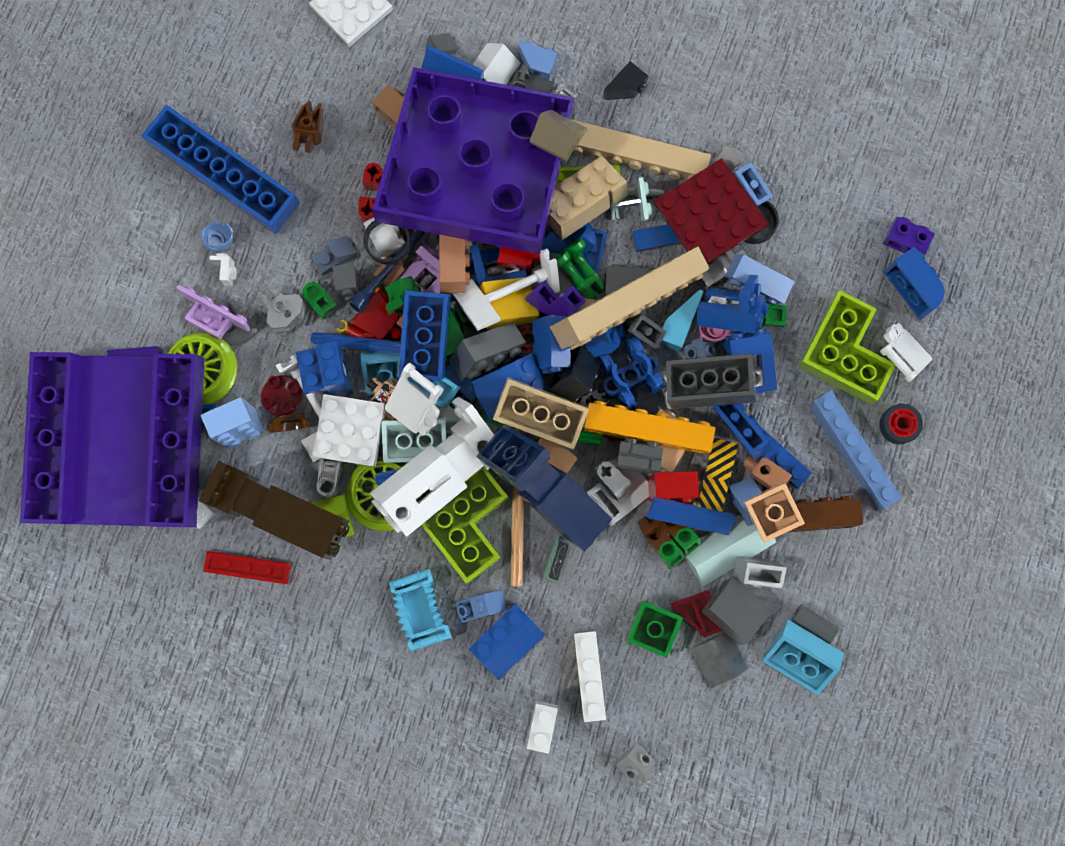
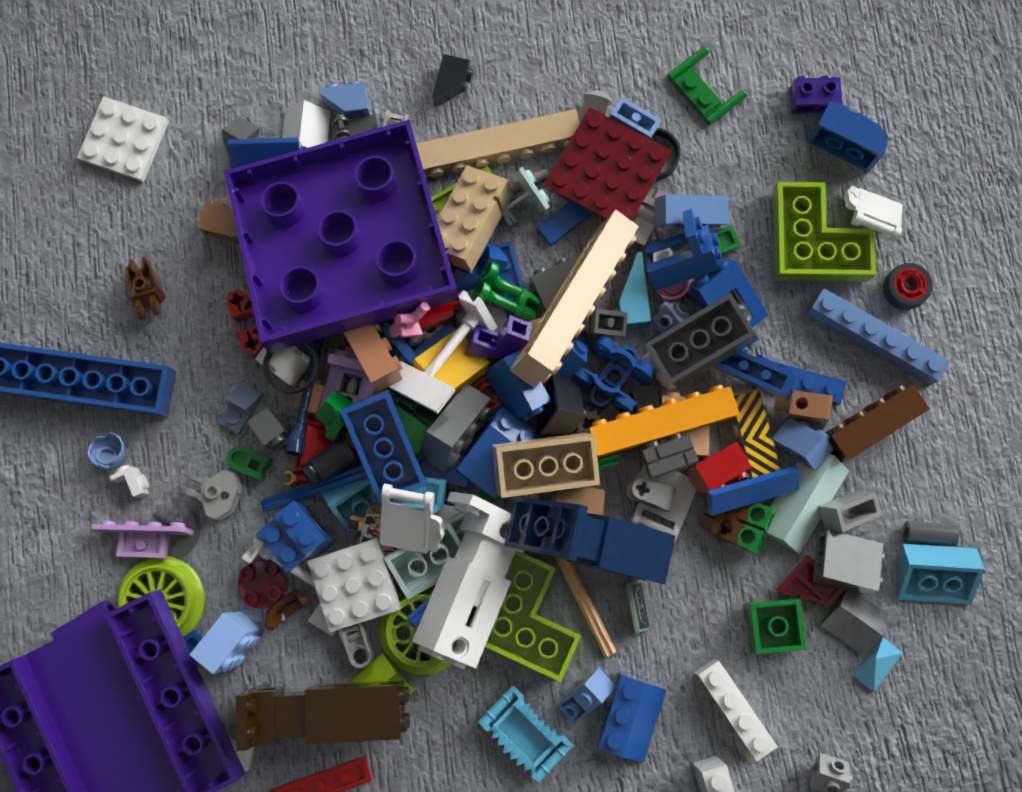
camera: 25 degrees left, 0 degrees up
dark tan slope [530,110,587,161] -> none
light nougat brick [743,483,805,543] -> none
none -> black plant [300,436,358,487]
none -> bright pink arm [389,302,430,338]
none -> green plate [667,46,747,126]
none -> medium azure slope [853,637,902,692]

